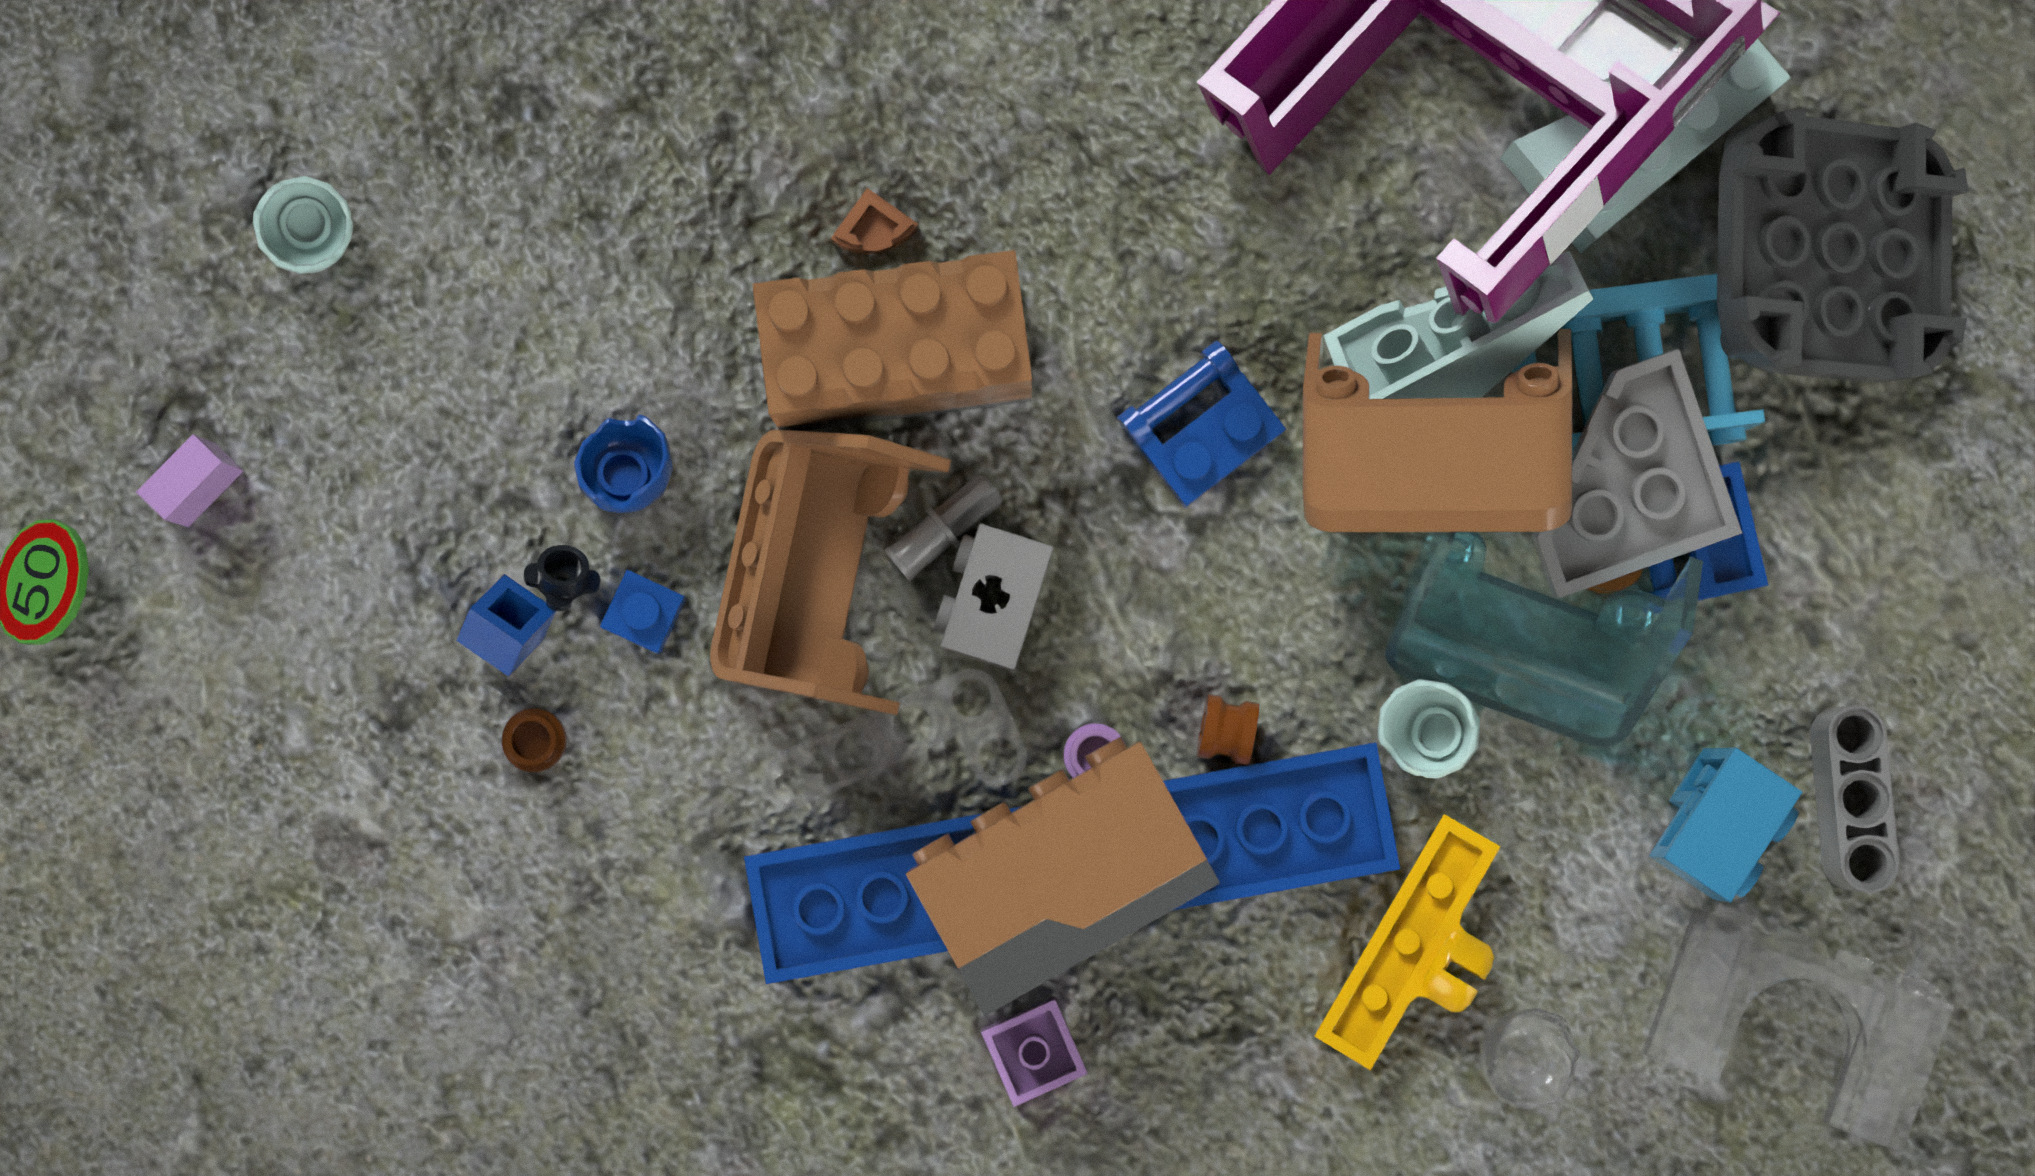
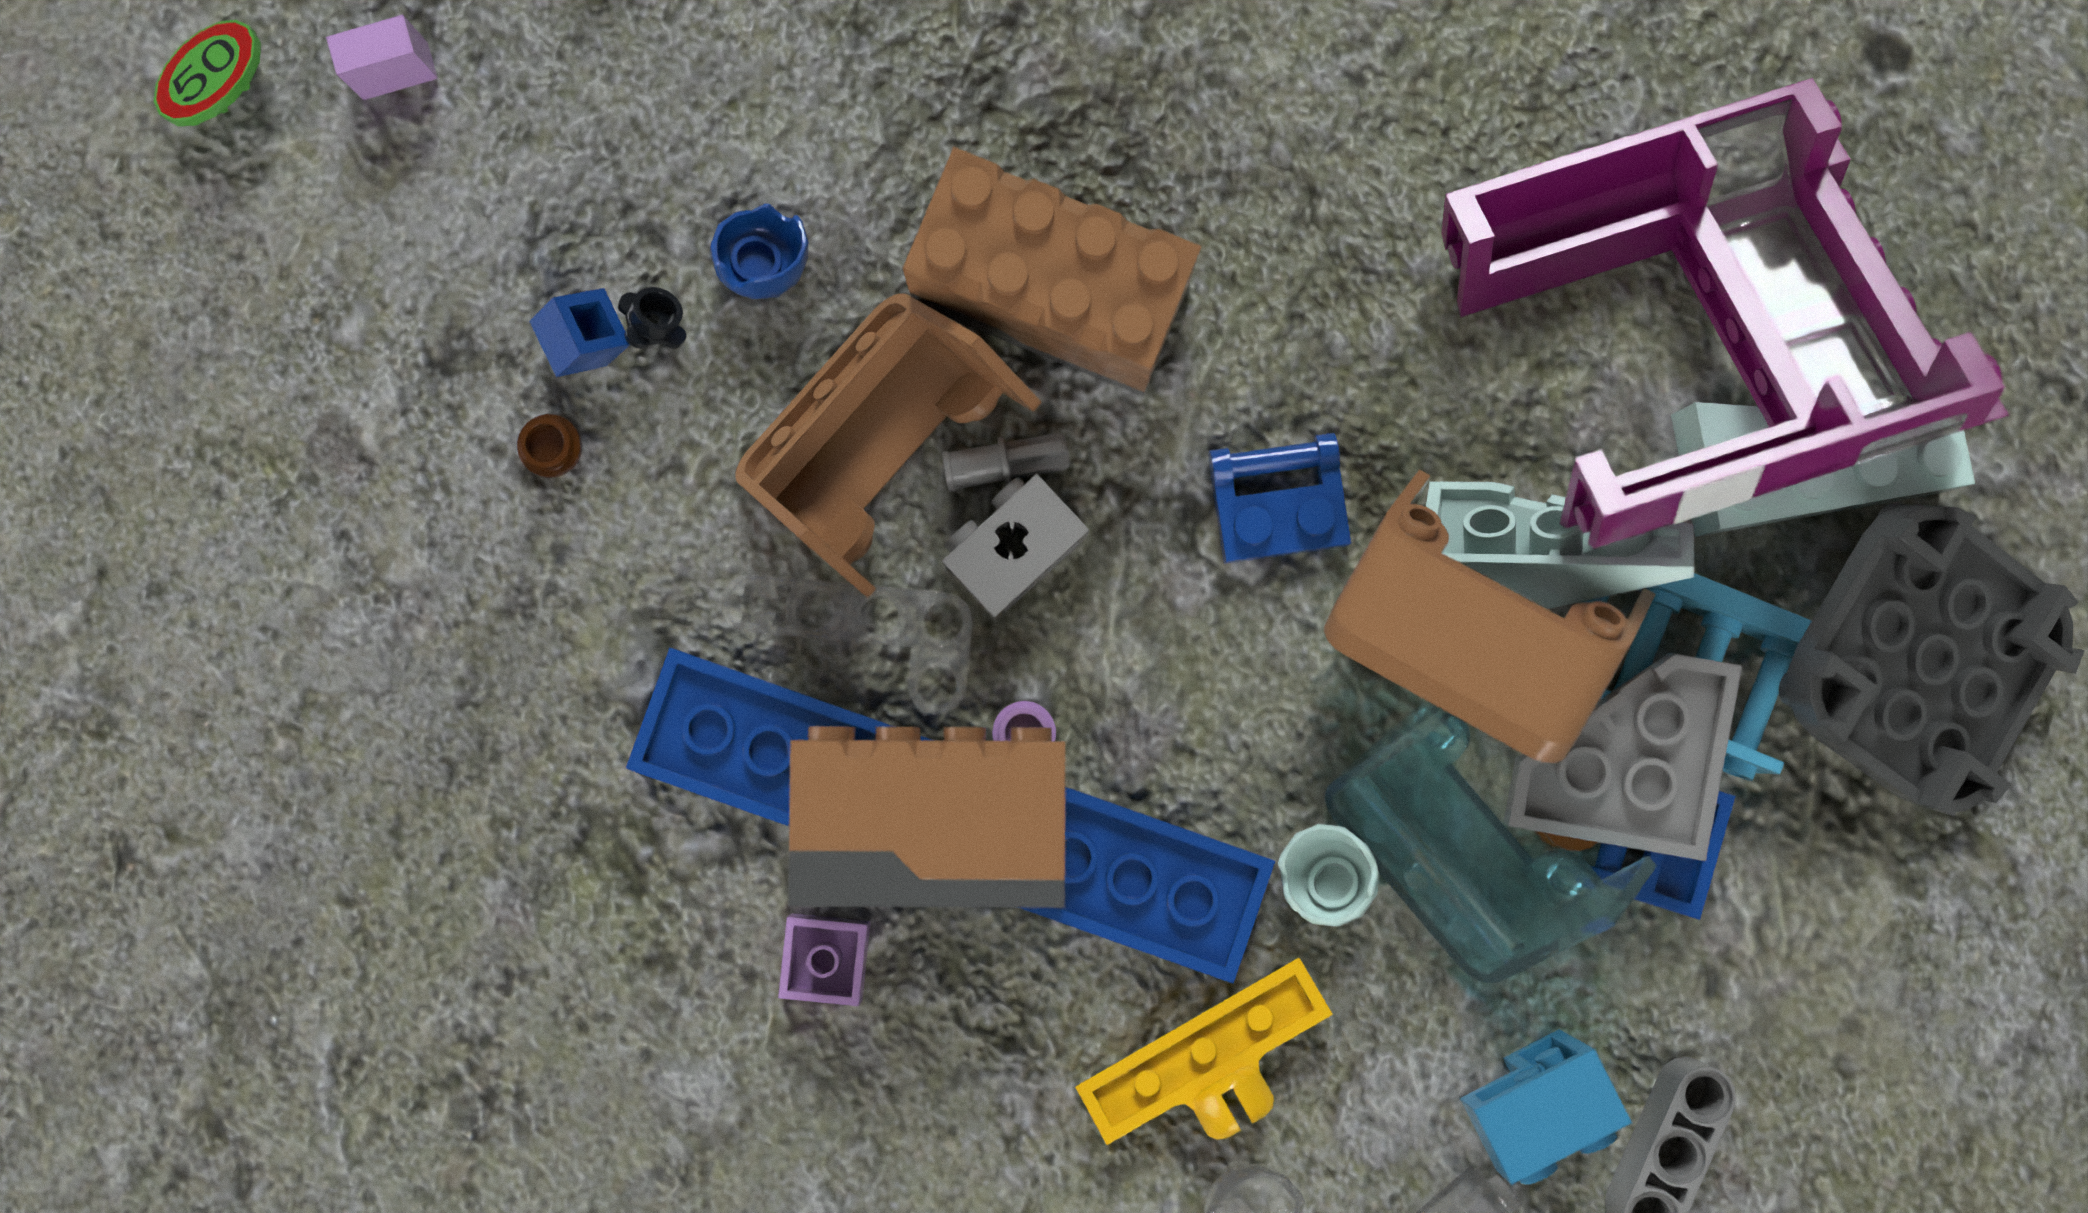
camera: 30 degrees right, 0 degrees up
blue plate [600,570,687,654] -> none
nougat tile [830,188,919,254] -> none
dark orange wheel [1197,694,1259,766] -> none

